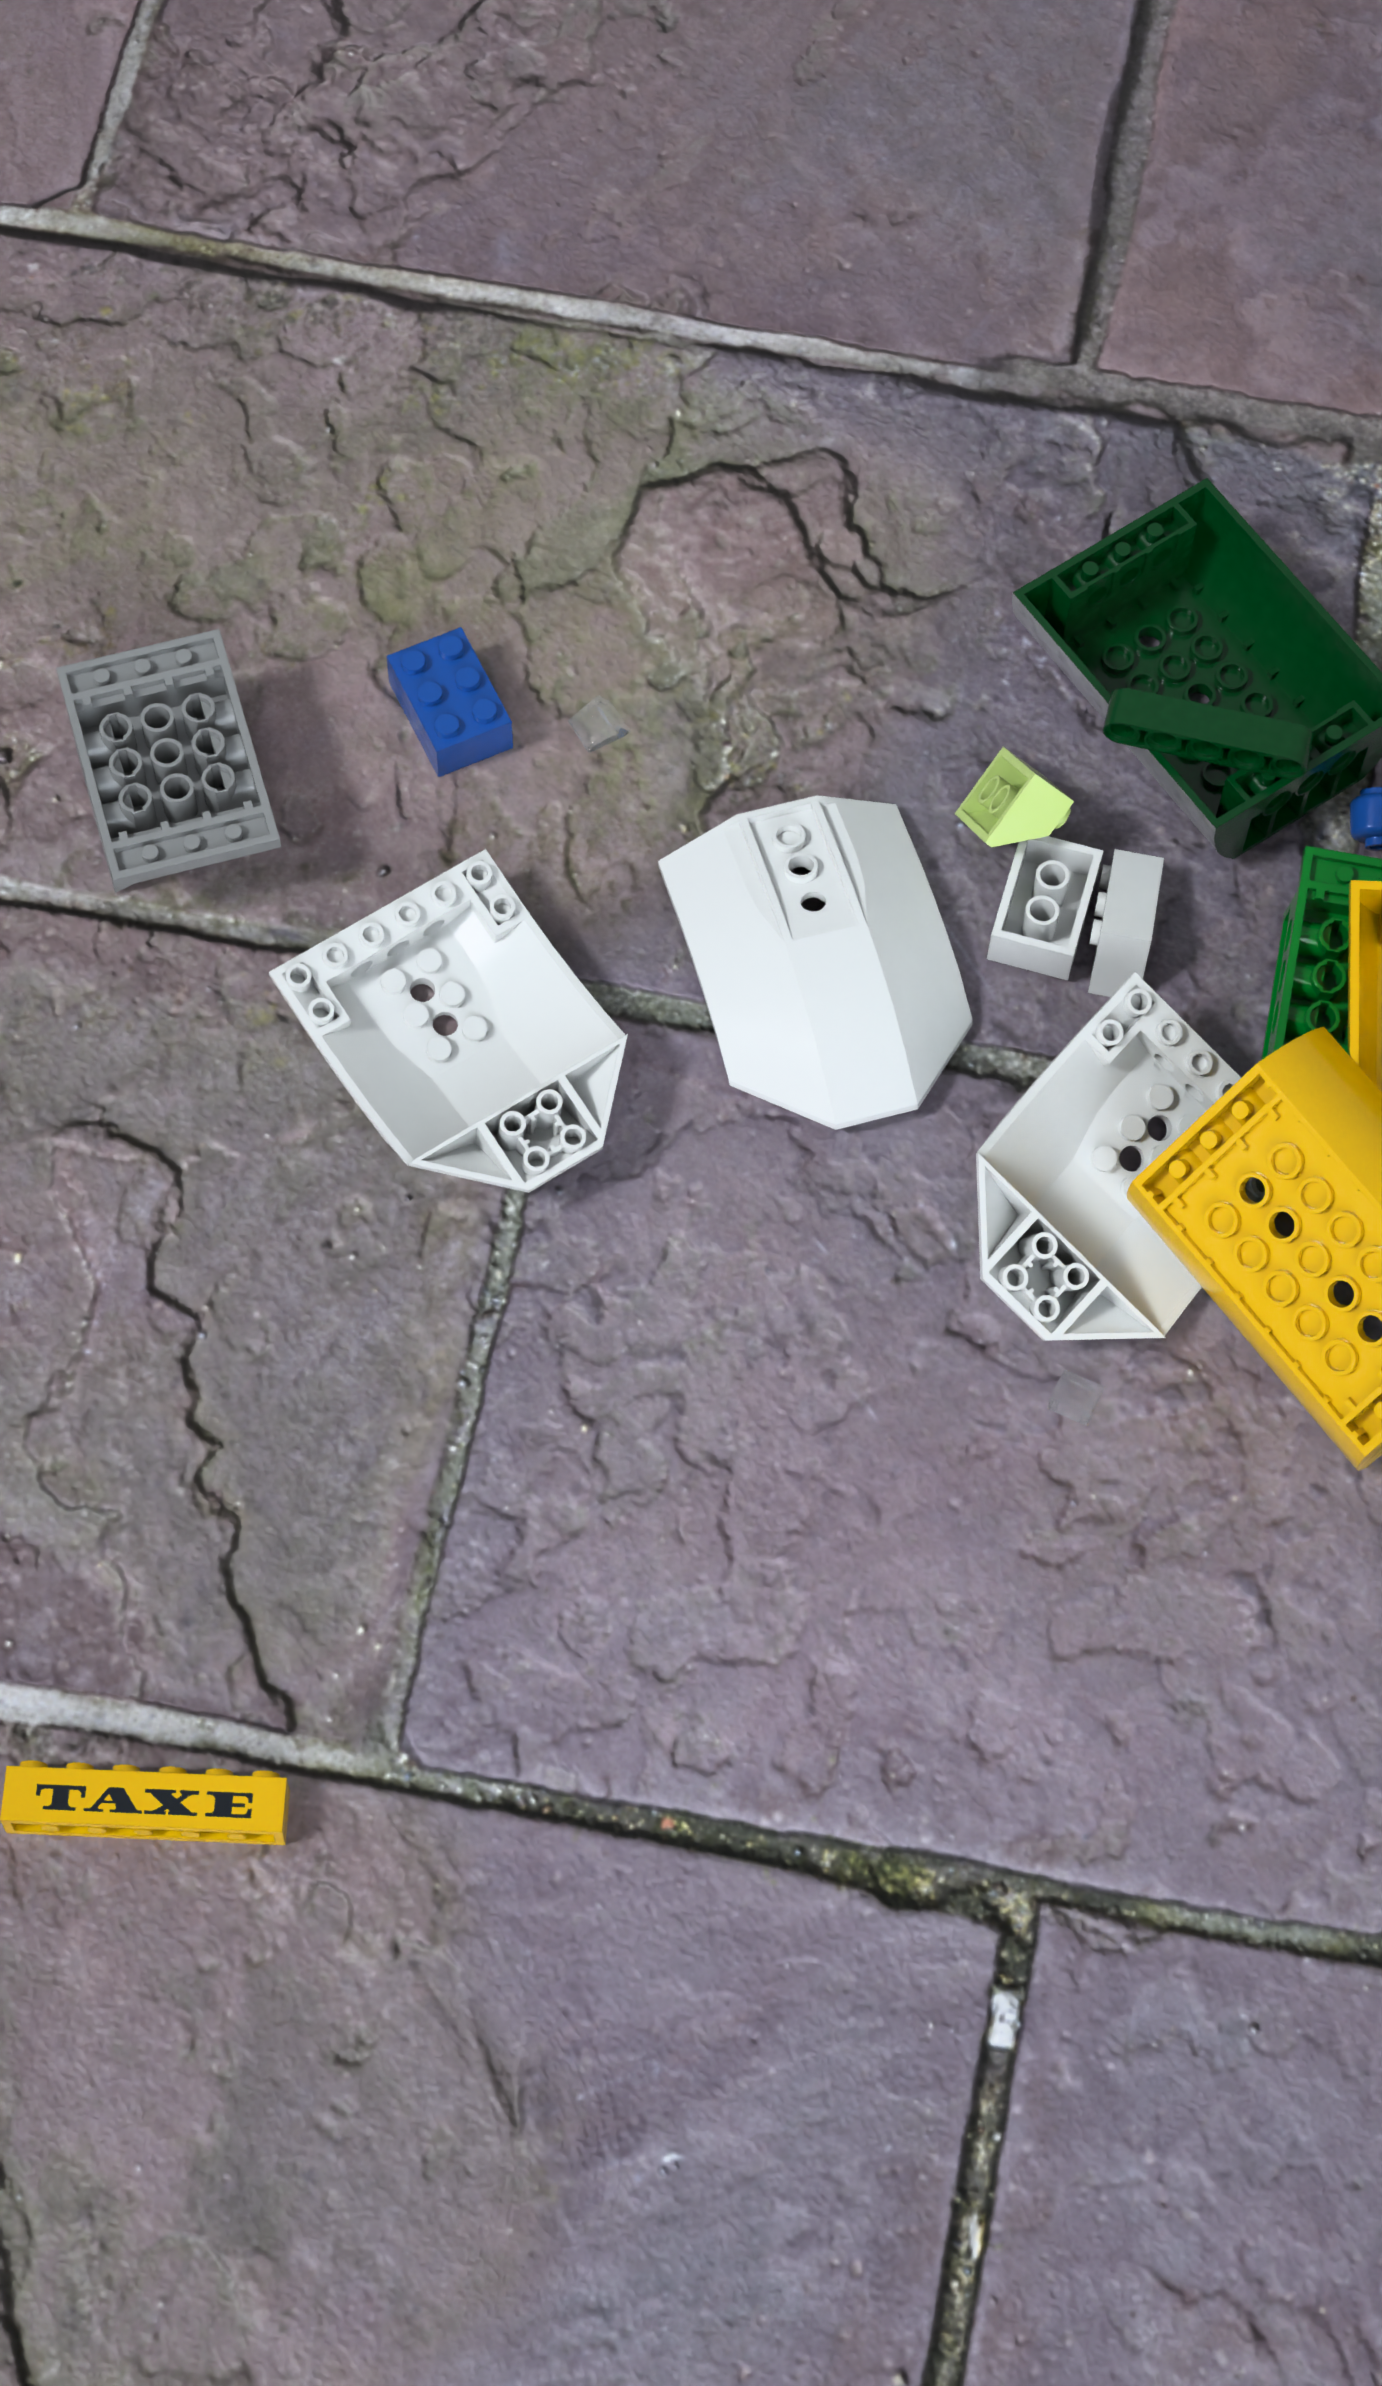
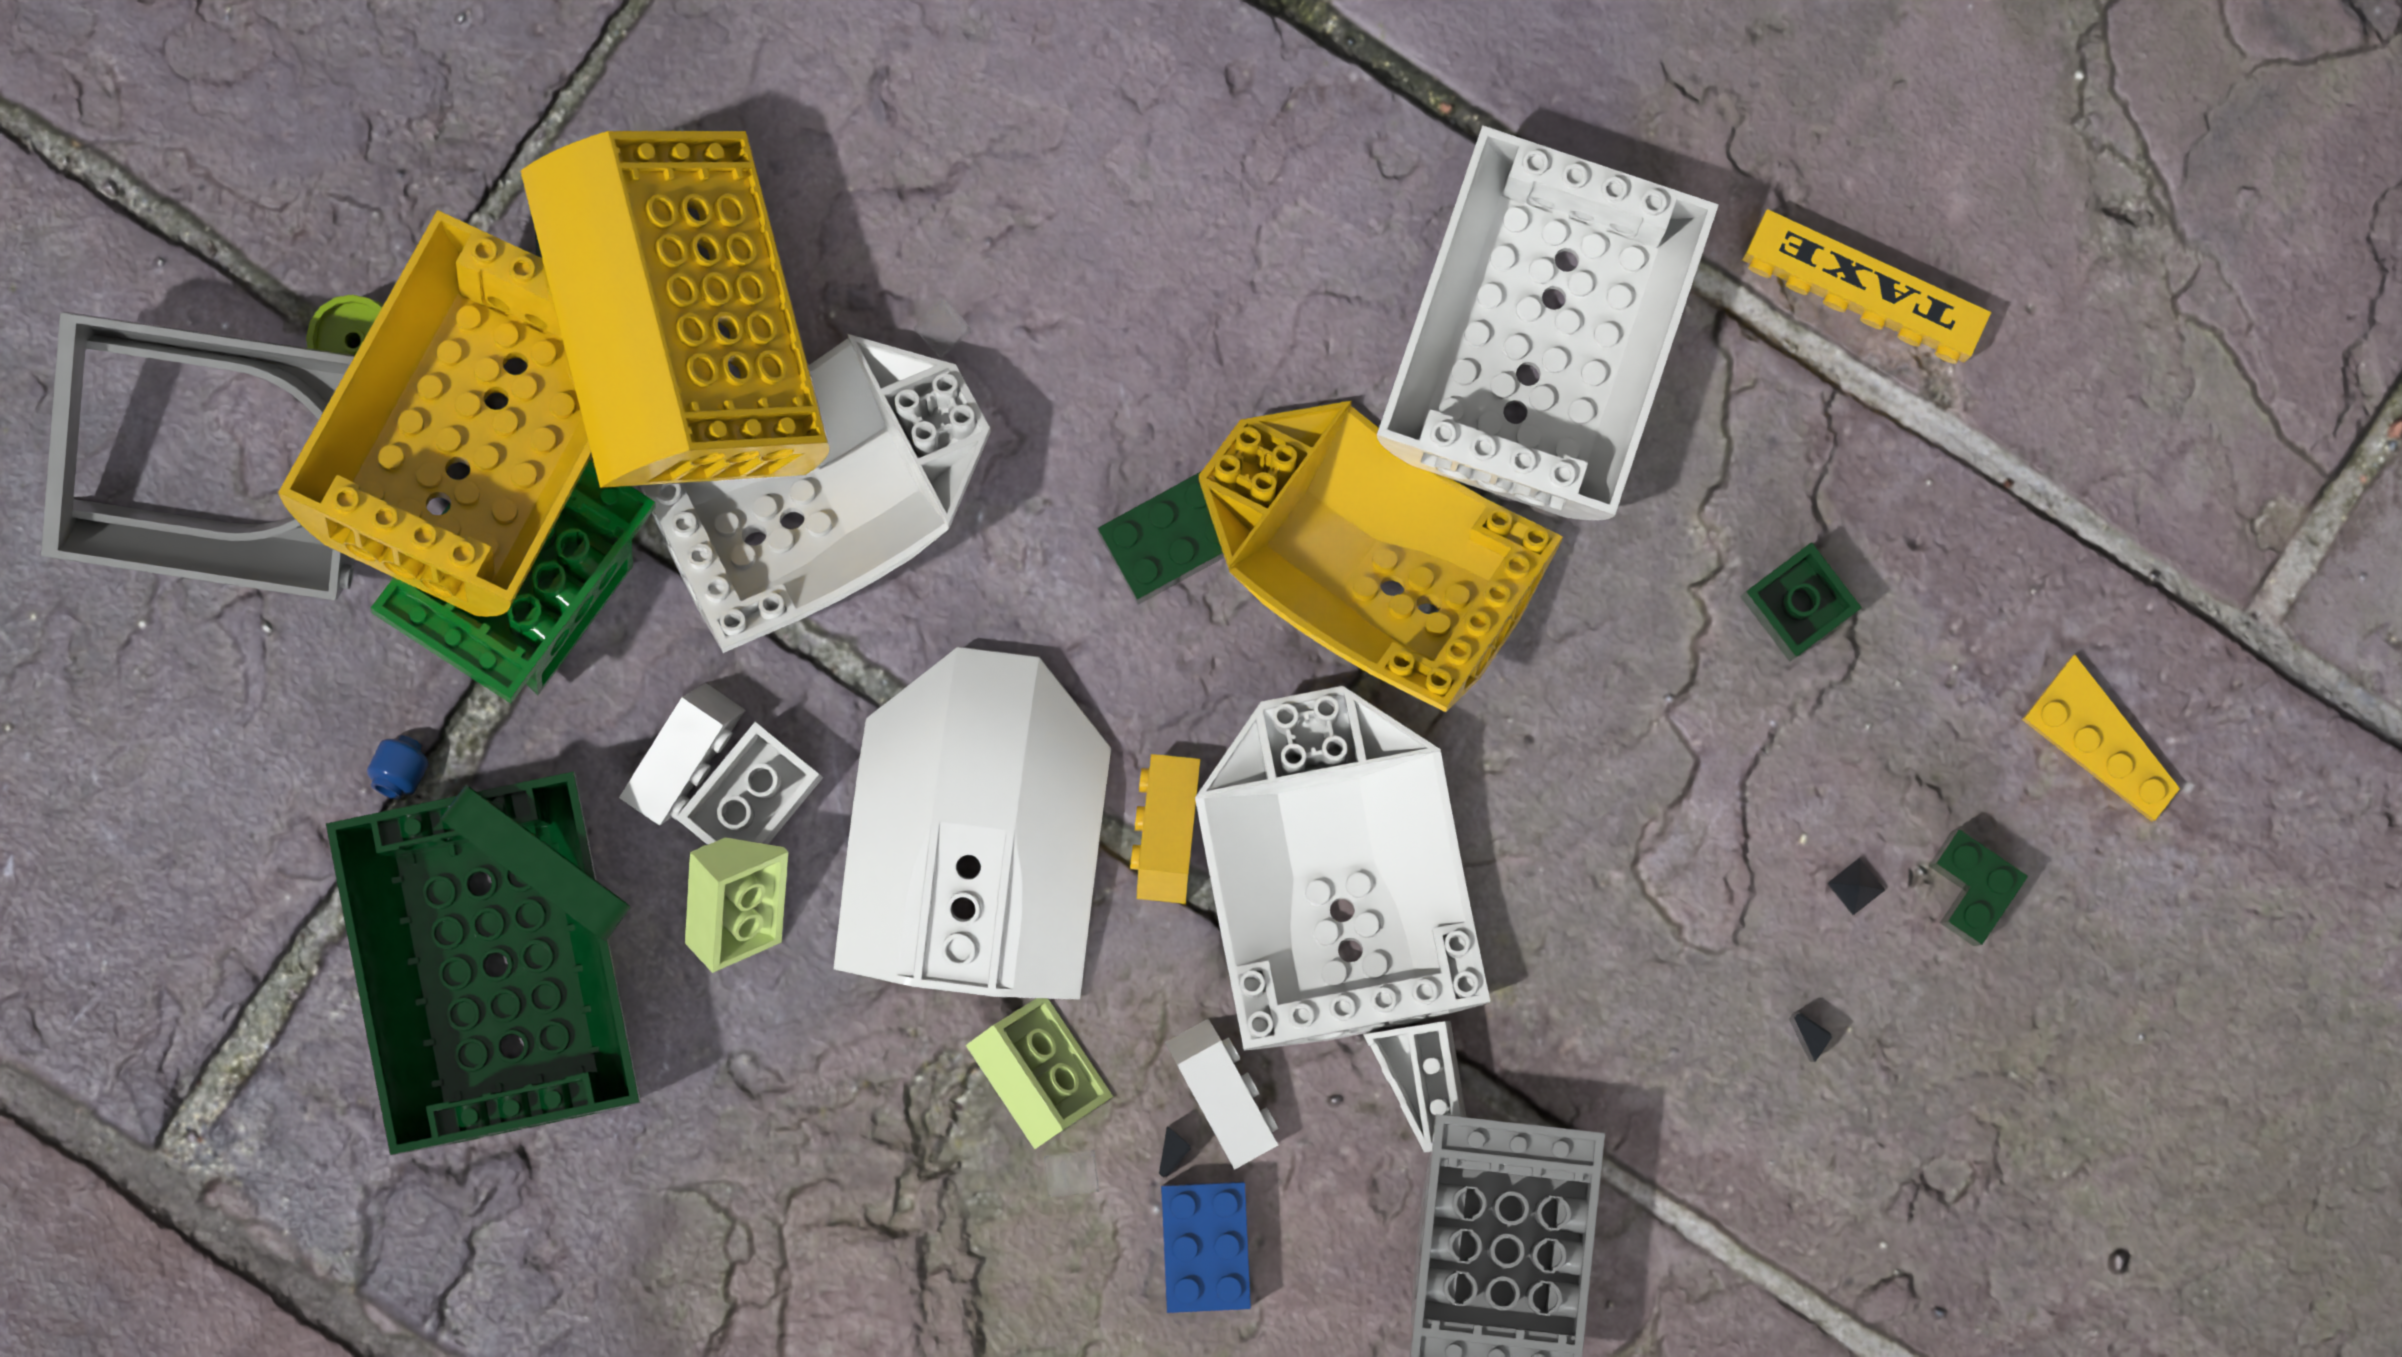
camera: 155 degrees left, 20 degrees up
none -> yellowish green slope [966,998,1113,1149]
none -> dark green brick [1097,471,1225,605]
none -> yellow wedge [1130,754,1200,904]
none -> black slope [1159,1126,1191,1178]
none -> white wedge [1165,1019,1279,1170]
none -> yellow wedge [1199,400,1563,712]
none -> white wedge [1363,1021,1466,1152]
none -> white slope [1377,125,1719,520]
none -> dark green brick [1740,542,1862,662]

